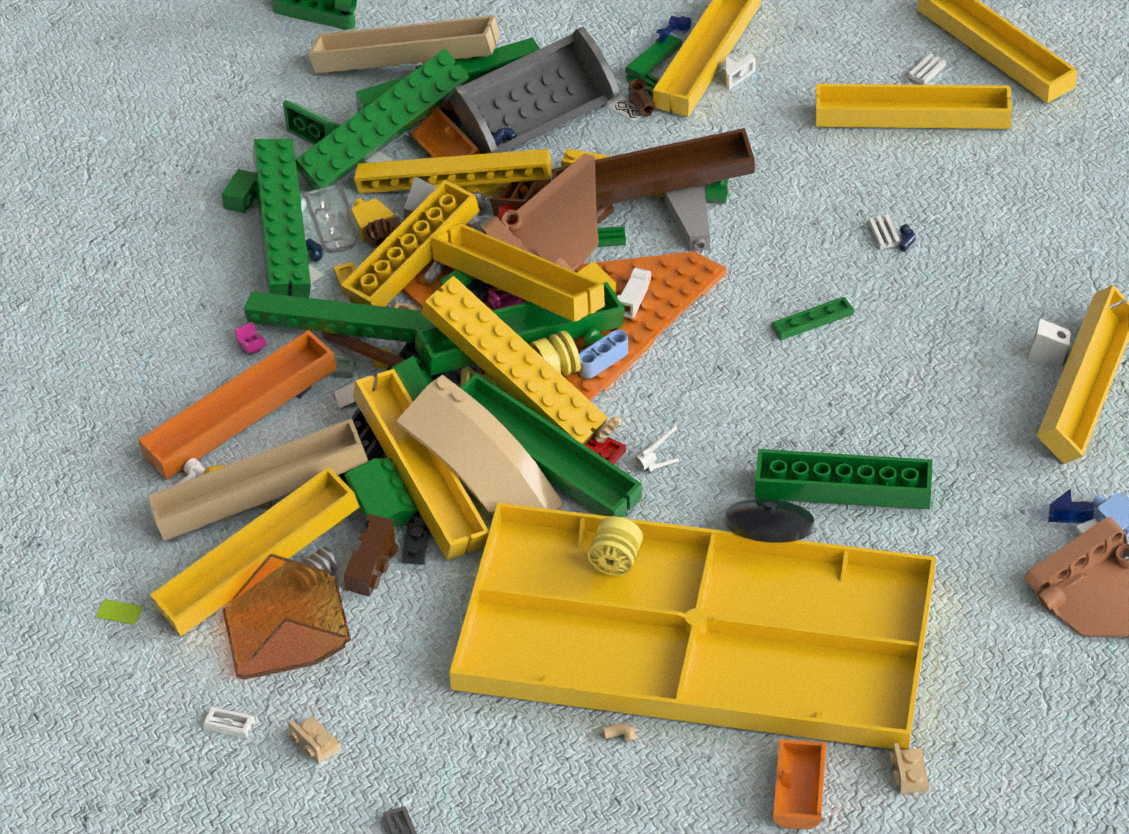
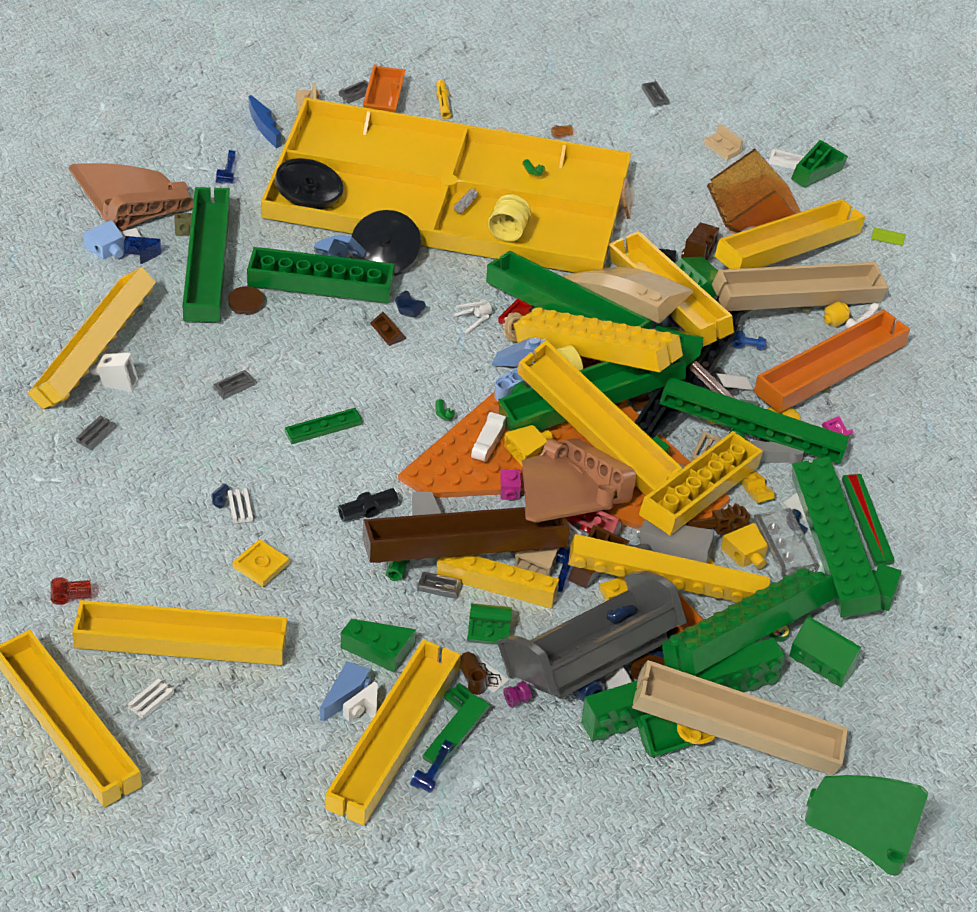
camera: 175 degrees right, 0 degrees up
none -> clear red piece [50,577,92,605]
none -> flat silver tile [76,415,116,450]
none -> olive bracket [174,213,192,236]
none -> green piece [182,187,230,322]
none -> flat silver tile [213,370,255,400]
none -> clear blue brick [215,150,236,183]
none -> reddish brown tile [228,286,264,315]
none -> yellow plate [232,539,290,587]
none -> blue slope [248,95,282,148]
none -> black dish [275,158,343,209]
none -> medium blue slope [314,235,366,258]
none -> medium blue slope [320,661,372,721]
none -> black piece [338,488,398,522]
none -> flat silver tile [339,80,368,104]
none -> green wedge [341,619,416,673]
none -> reddish brown slope [370,312,407,346]
none -> dark blue bracket [395,290,426,317]
none -> green arm [435,399,455,421]
none -> yellow pin [436,80,451,119]
none -> light grey axle [454,188,478,213]
none -> green brick [467,603,512,645]
none -> medium blue slope [492,338,546,367]
none -> dark pink bracket [500,469,521,500]
none -> green arm [522,159,545,176]
none -> clear orange pin [551,124,573,138]
none -> clear orange piece [622,178,632,219]
none -> green wedge [791,140,848,187]
none -> green tile [842,474,895,566]

